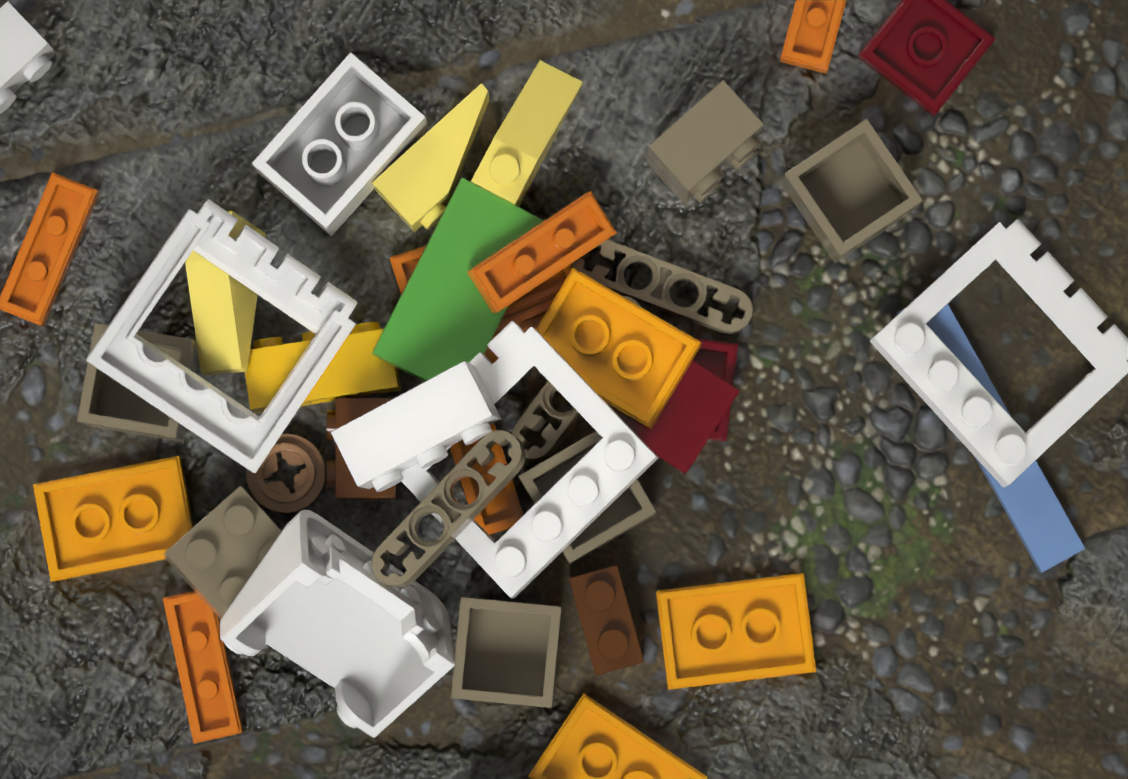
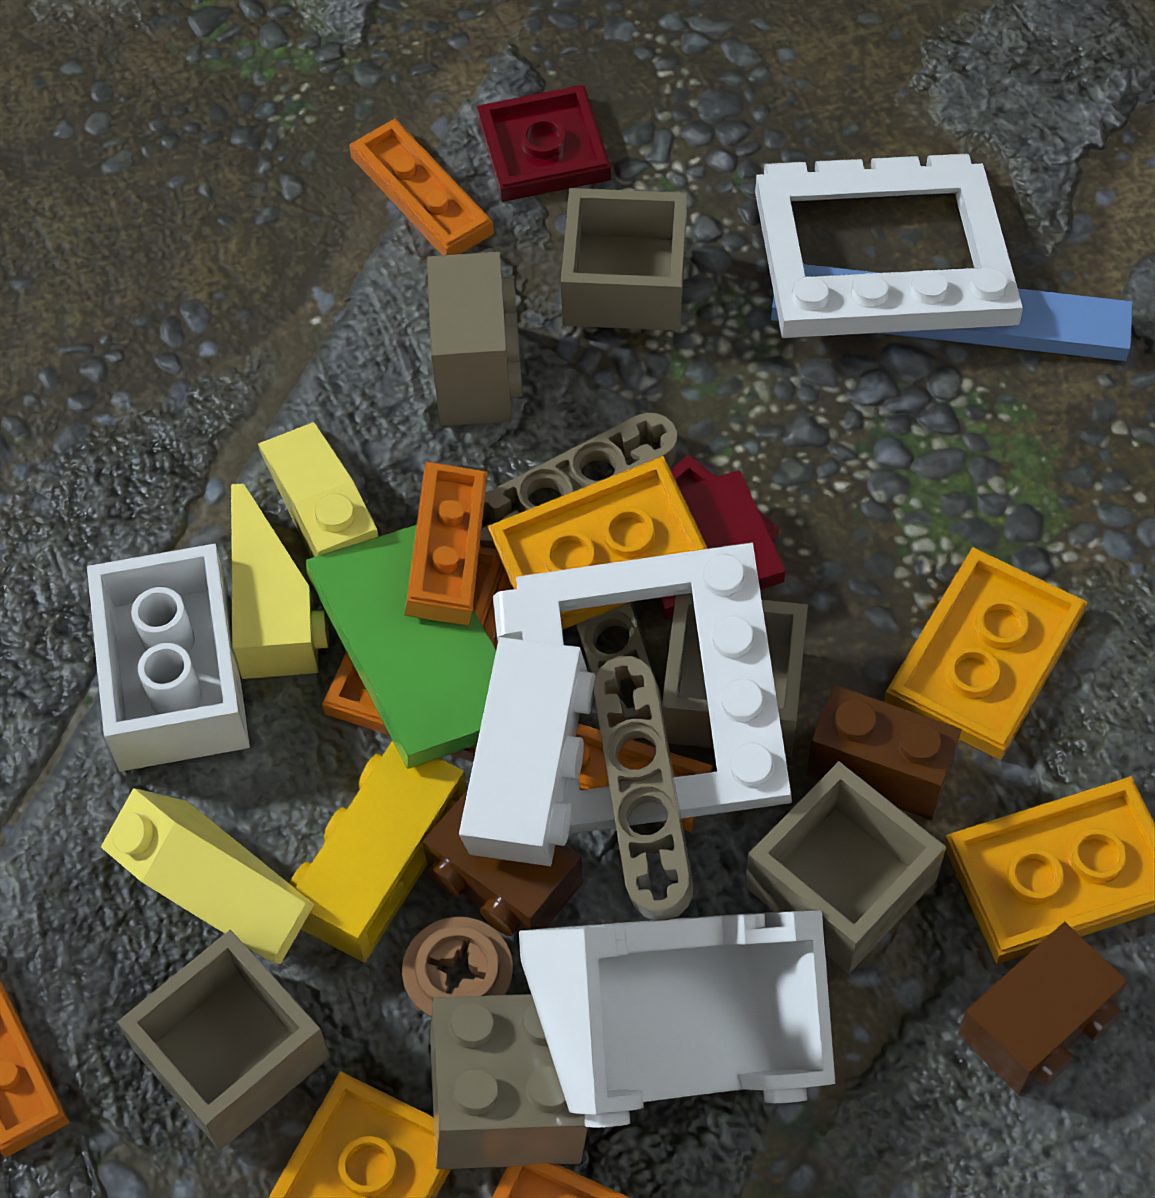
camera: 55 degrees left, 25 degrees down
white hinge [85,199,357,473] -> none

